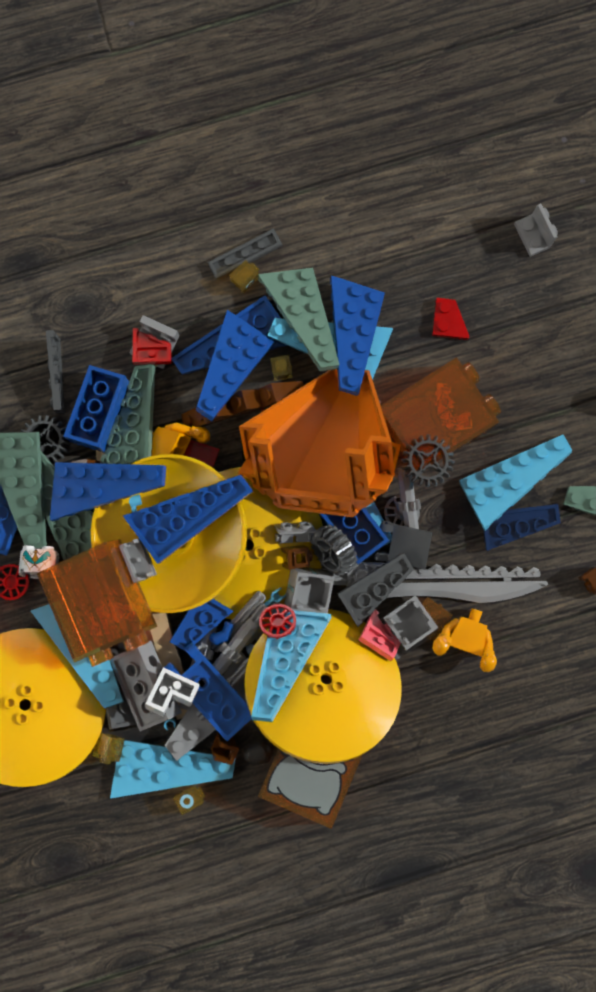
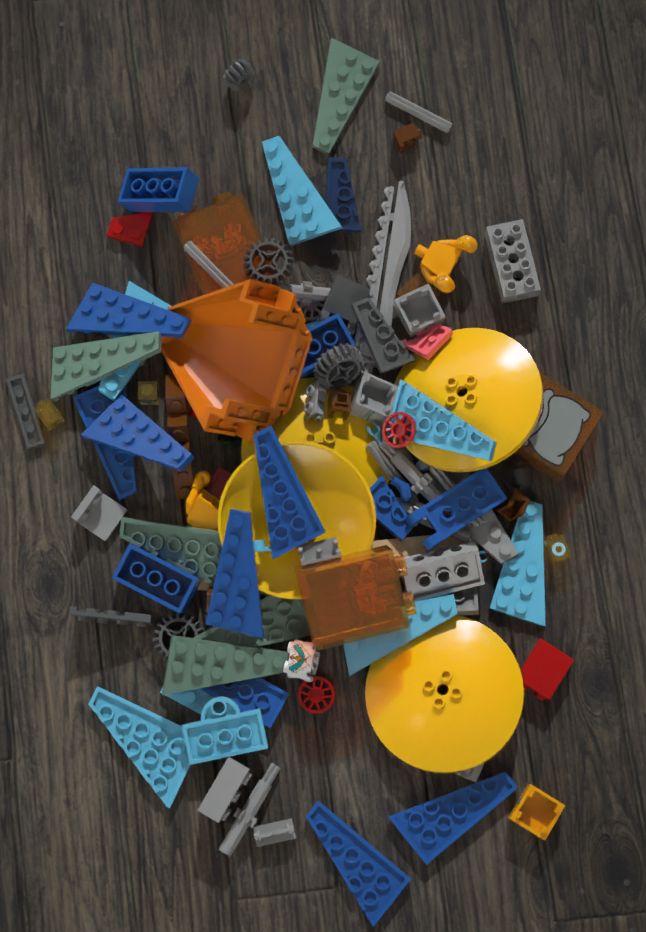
camera: 80 degrees left, 5 degrees down
clear yellow brick [92,733,125,764] -> none
red wing [132,328,172,365] -> none
white brick [145,668,200,717] -> none
light grey bracket [514,203,558,257] -> none
none -> blue brick [118,167,199,212]
none -> light grey axle [184,241,234,288]
none -> light grey brick [484,219,541,304]
none -> red brick [520,638,574,701]

